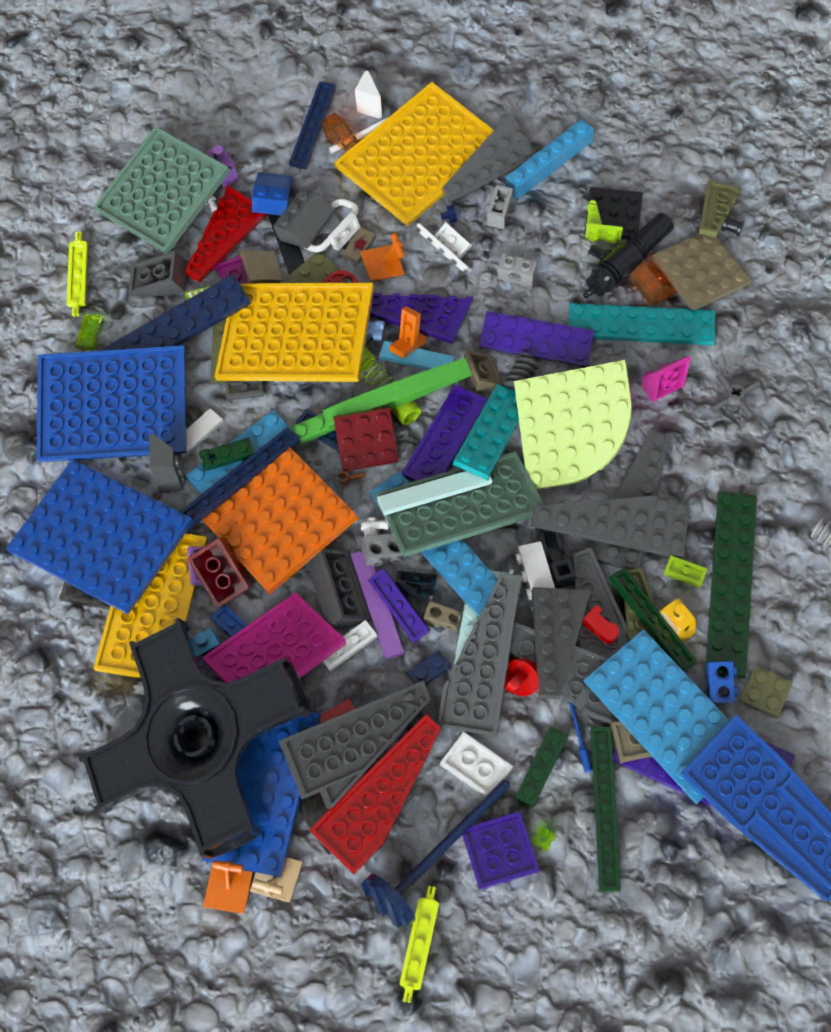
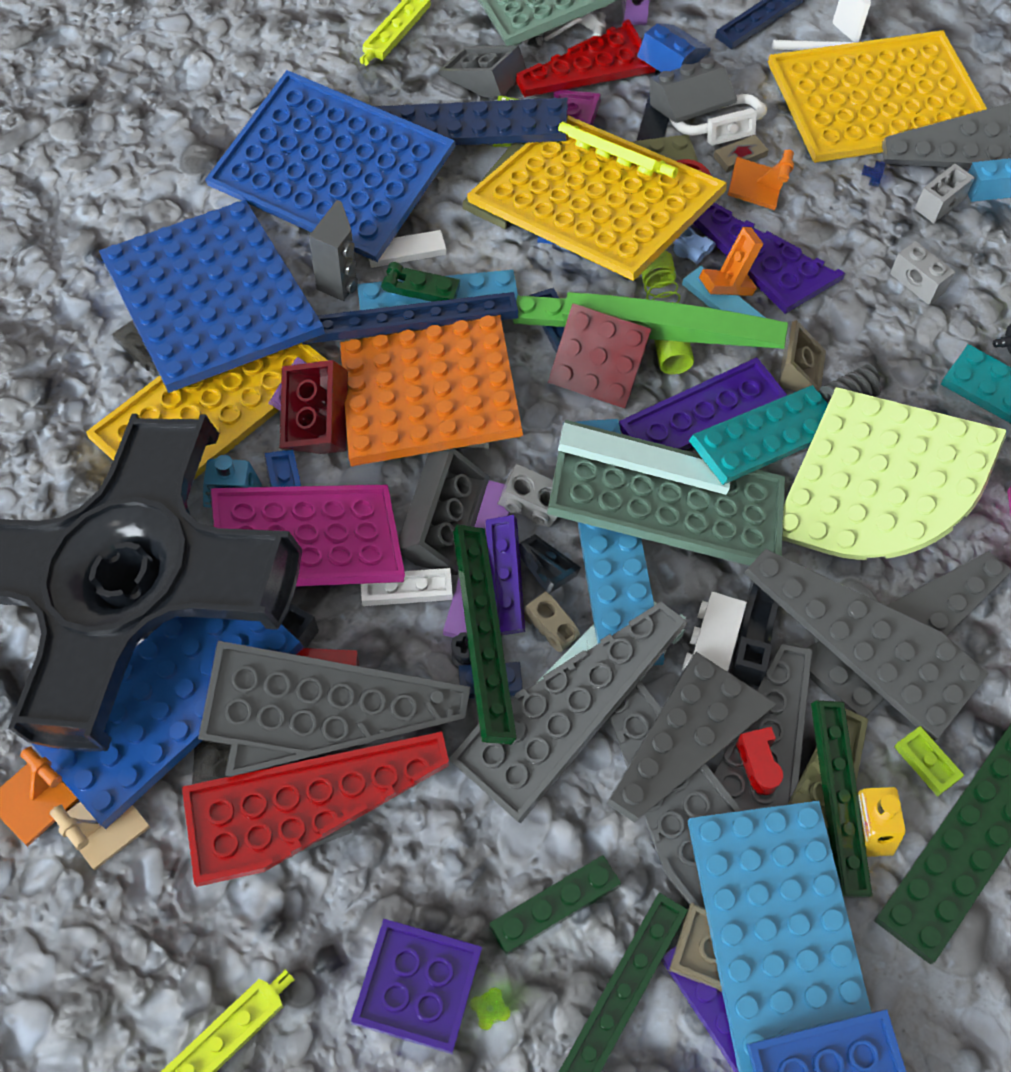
camera: 25 degrees right, 5 degrees down
clear neon green plate [75,314,103,351] -> none
dark grey plate [225,381,264,401] -> none
dark tan tile [240,250,283,283] -> none
clear orange slope [321,112,359,151] -> none
dark orange hand [338,471,366,485] -> none
white plate [361,517,391,537] -> none
dark blue piece [361,779,510,930] -> none
white bracket [417,222,472,272] -> none
white tile [440,731,513,797] -> none
dark purple plate [479,311,594,367] -> none
red tile [505,657,538,696] -> none
blue piece [569,701,593,773] -> none
blue brick [705,660,738,703] -> none
olive plate [739,666,793,719] -> none
none -> black bush [451,632,471,668]
none -> dark green plate [453,524,517,745]
none -> neon yellow plate [558,121,678,178]

